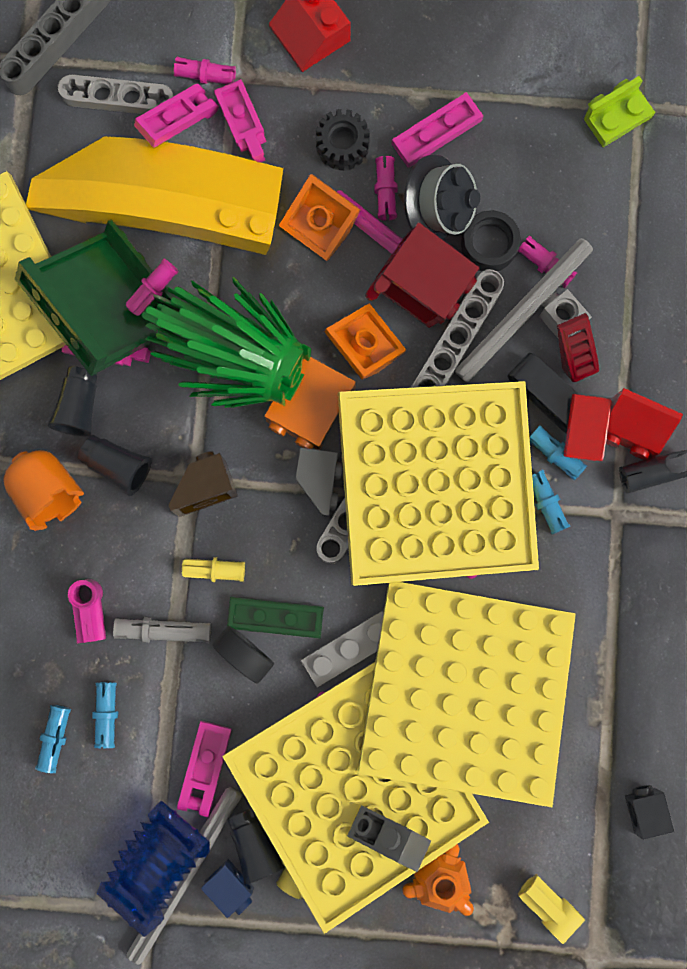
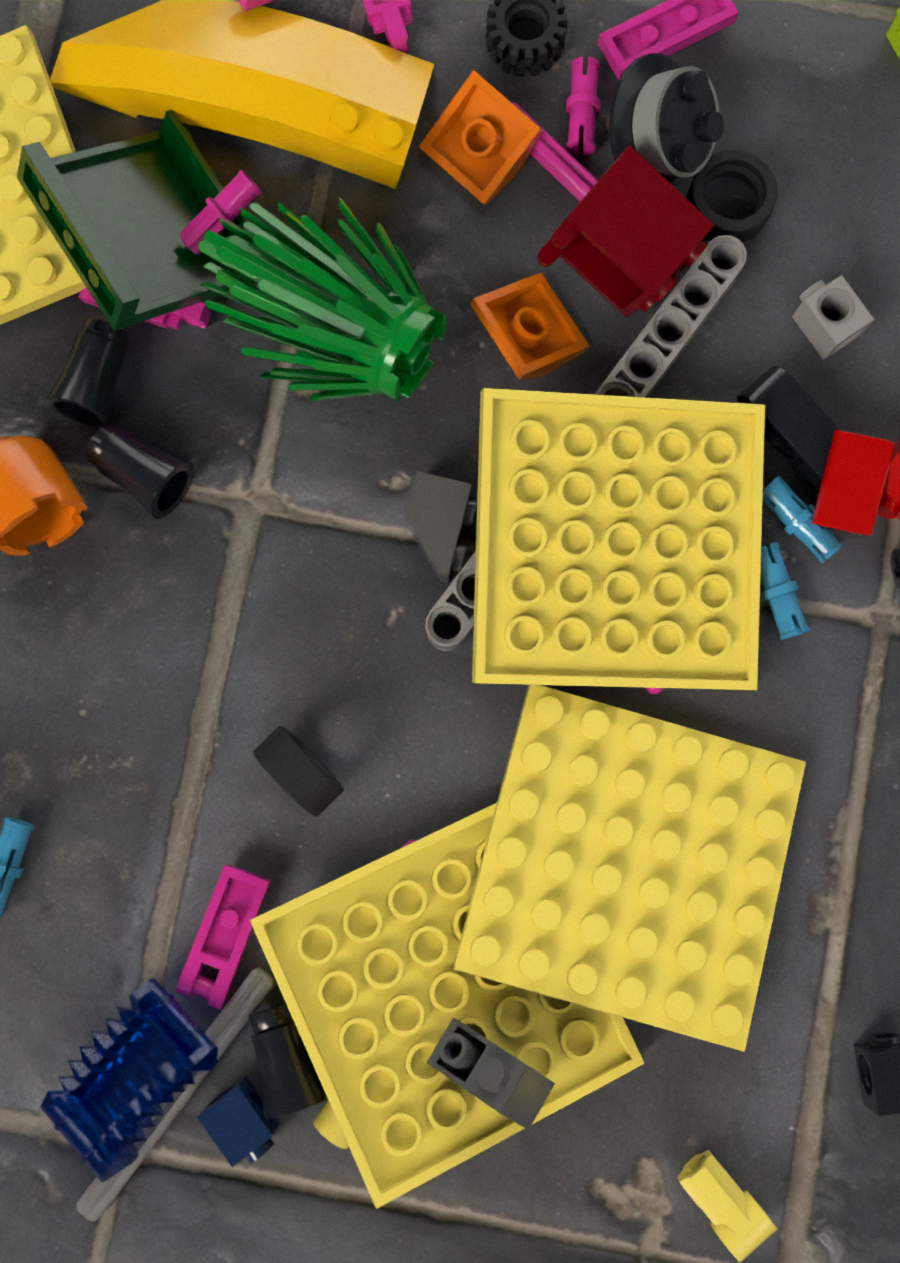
camera: 10 degrees right, 0 degrees up
dark pink piece [68,579,106,643] -> none
dark azure pin [92,682,118,748] -> none
light grey pin [113,617,211,643] -> none
dark brown slope [169,451,238,517] -> none
light yellow axle [182,557,245,582] -> none
dark green tile [226,597,324,639] -> none
orange panel [264,357,356,450] -> none
light grey plate [301,611,383,688] -> none
orange rock [402,844,474,916] -> none
light grey axle [455,238,593,382] -> none
dark pink pin [518,236,577,289] -> none
dark red slope [557,313,599,382] -> none

